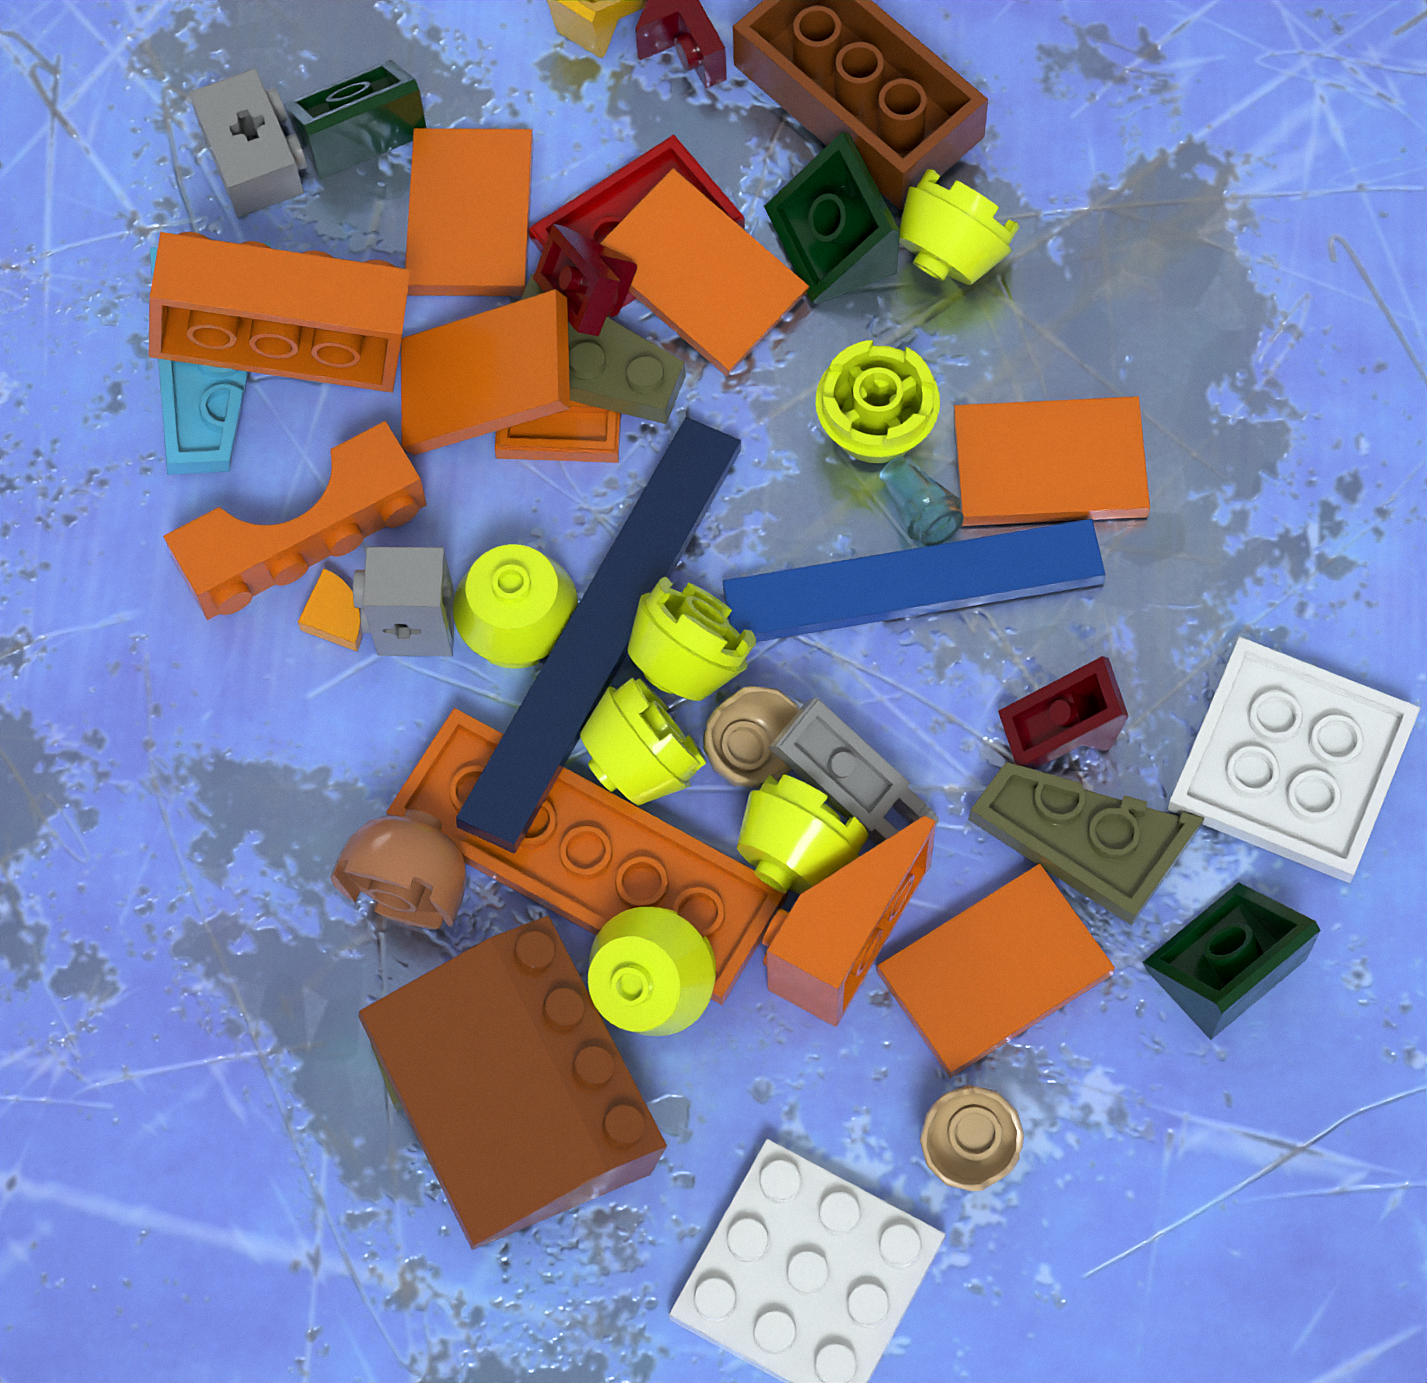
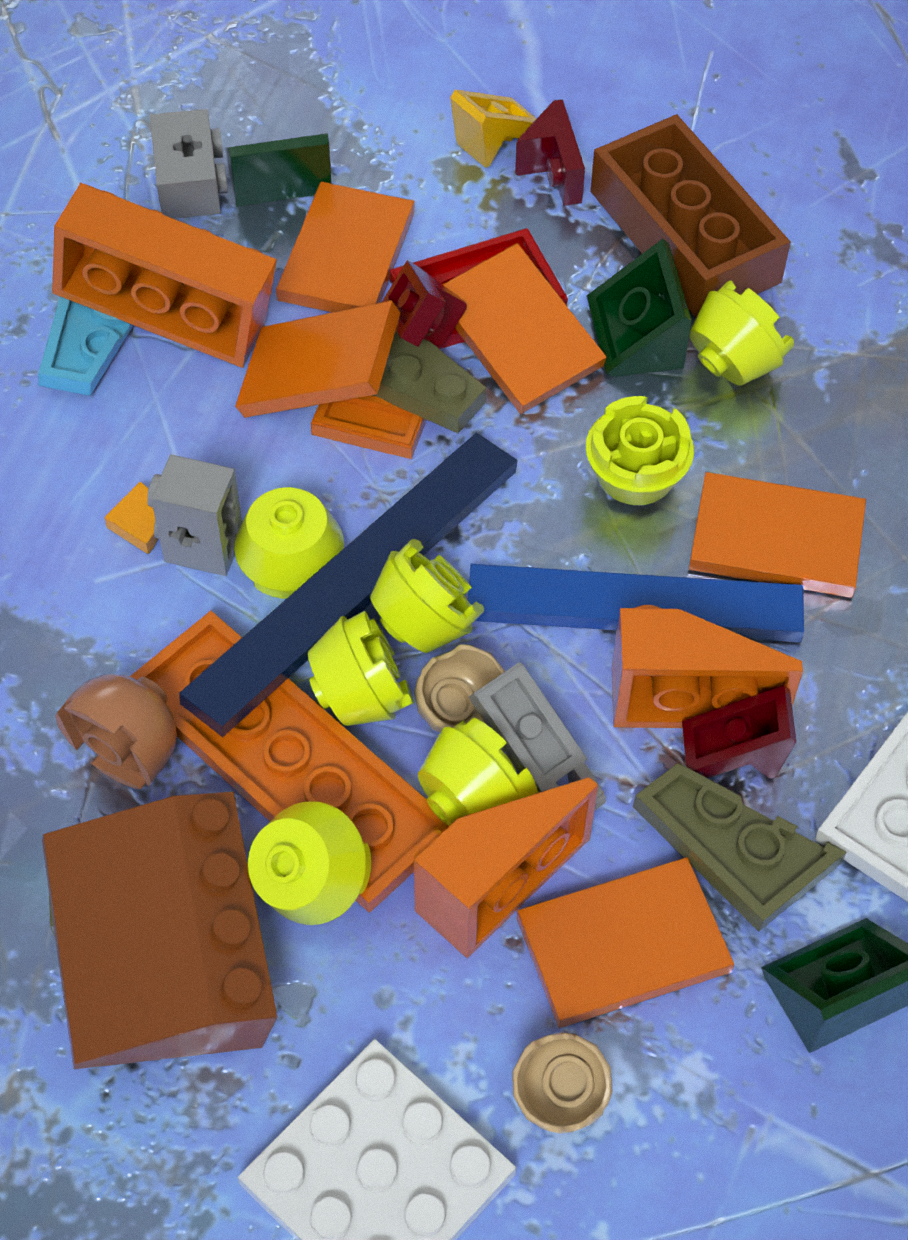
camera: 10 degrees right, 10 degrees down
orange arch [163,421,427,620] -> none
clear light blue cone [880,455,964,546] -> none
none -> orange slope [611,605,803,728]

